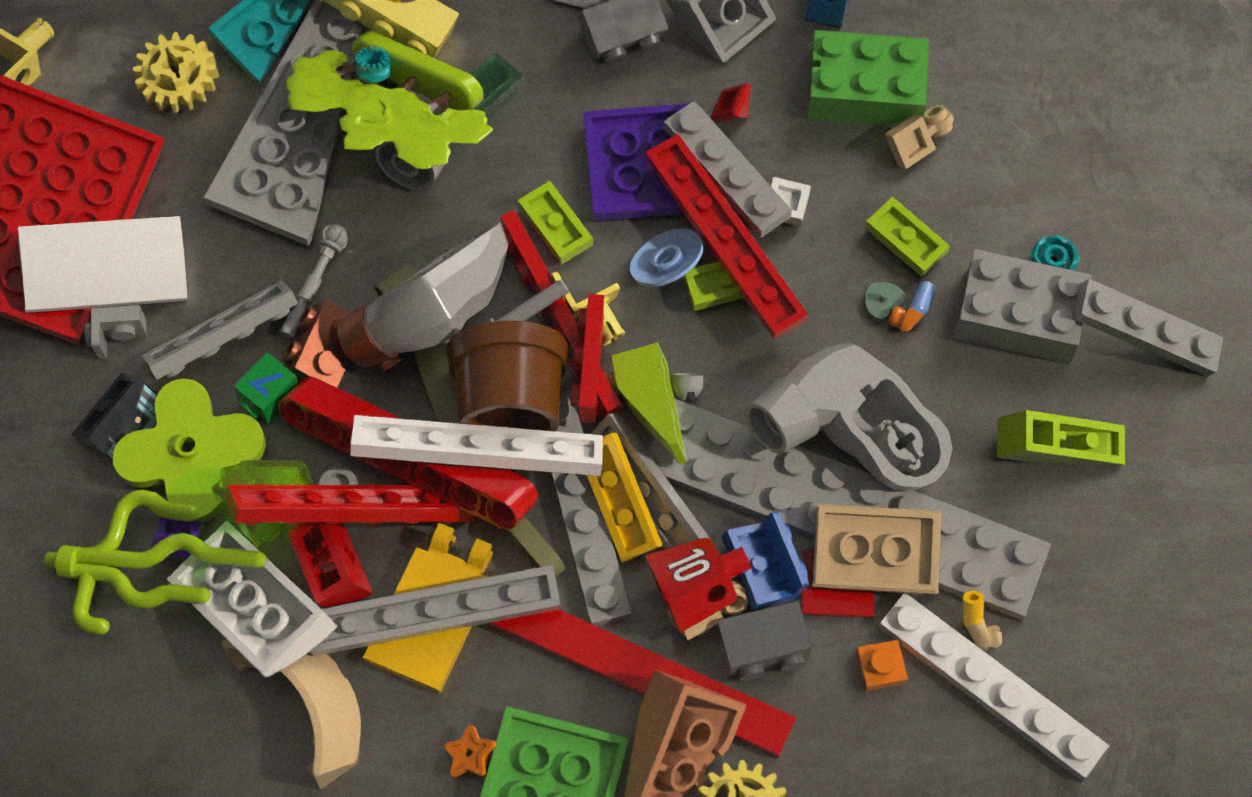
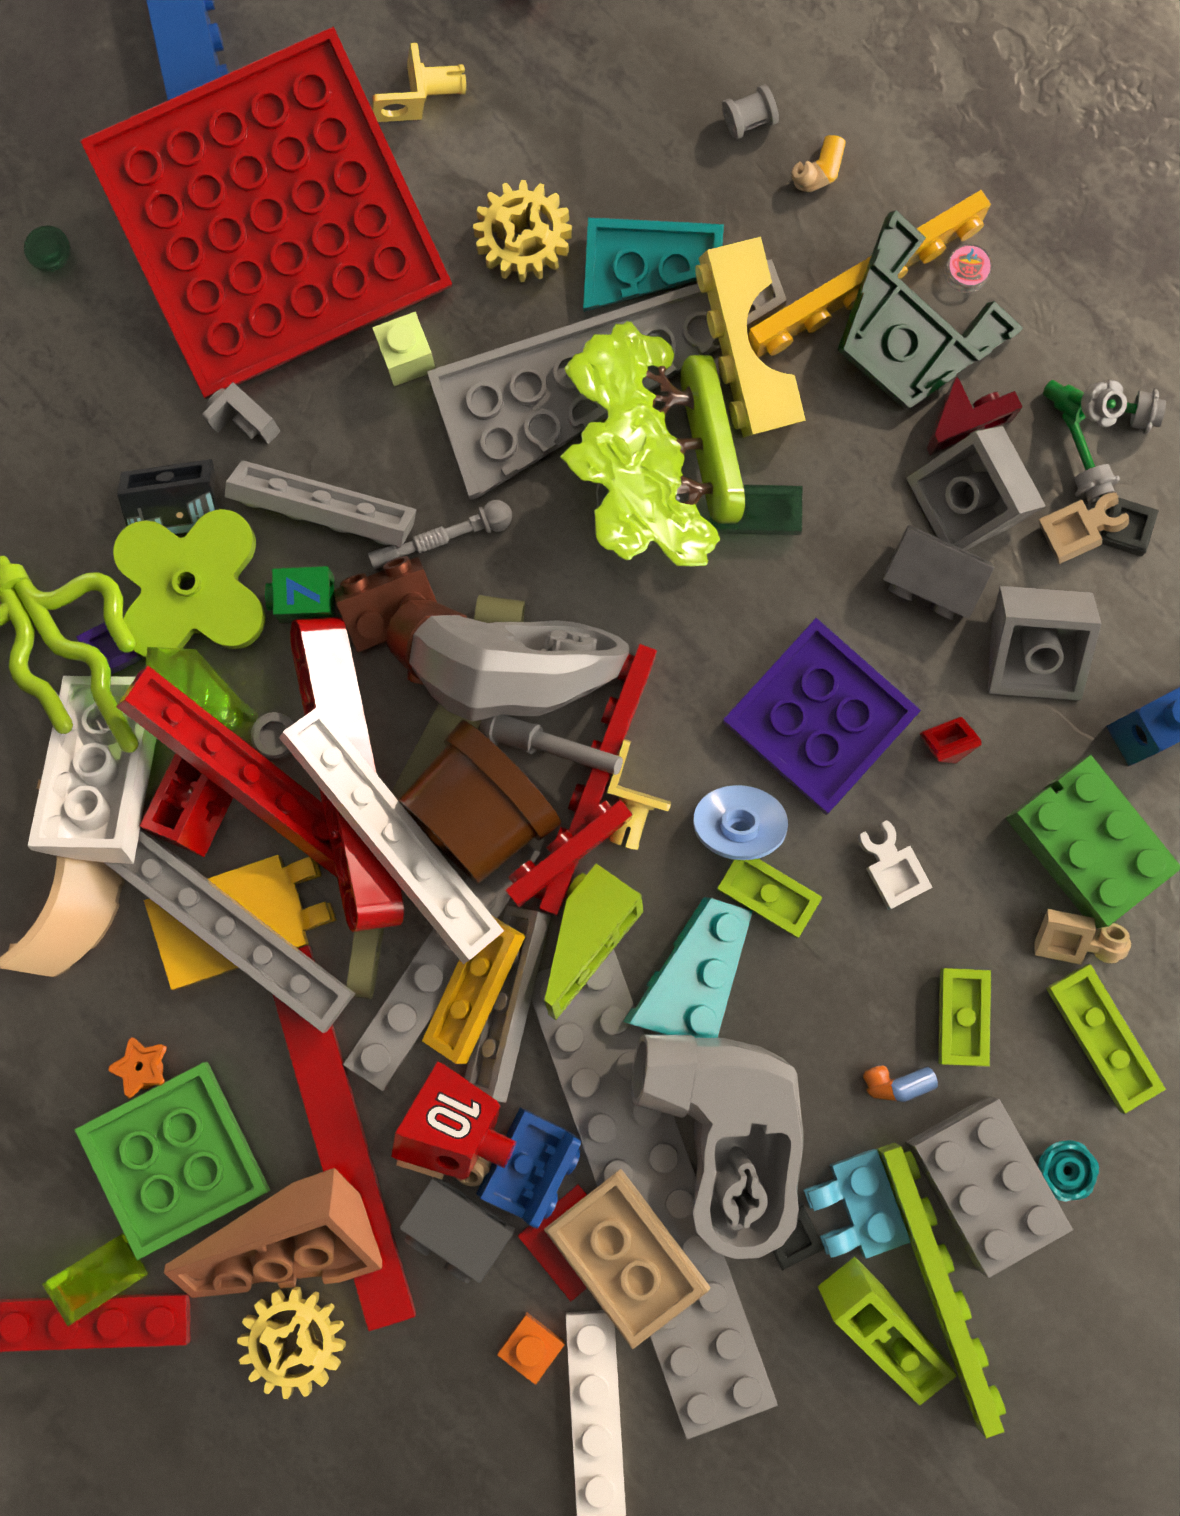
camera: 50 degrees right, 15 degrees up
white slope [18,216,187,313] -> none
teal bush [355,46,391,83] -> none
lime plate [518,181,593,265] -> none
red plate [645,134,808,340] -> none
light grey plate [664,101,792,238] -> none
light grey hinge [671,373,703,402] -> none
sand green piece [864,282,905,322] -> none
arm [963,591,1002,651] -> none
light grey plate [1073,279,1223,377] -> none
none -> yellowish green brick [372,311,435,387]
none -> wing [623,897,753,1038]
none -> pearl dark grey tile [772,1203,825,1270]
none -> medium azure plate [803,1149,911,1259]
none -> lime plate [877,1143,1006,1439]
none -> lime plate [1046,964,1166,1114]

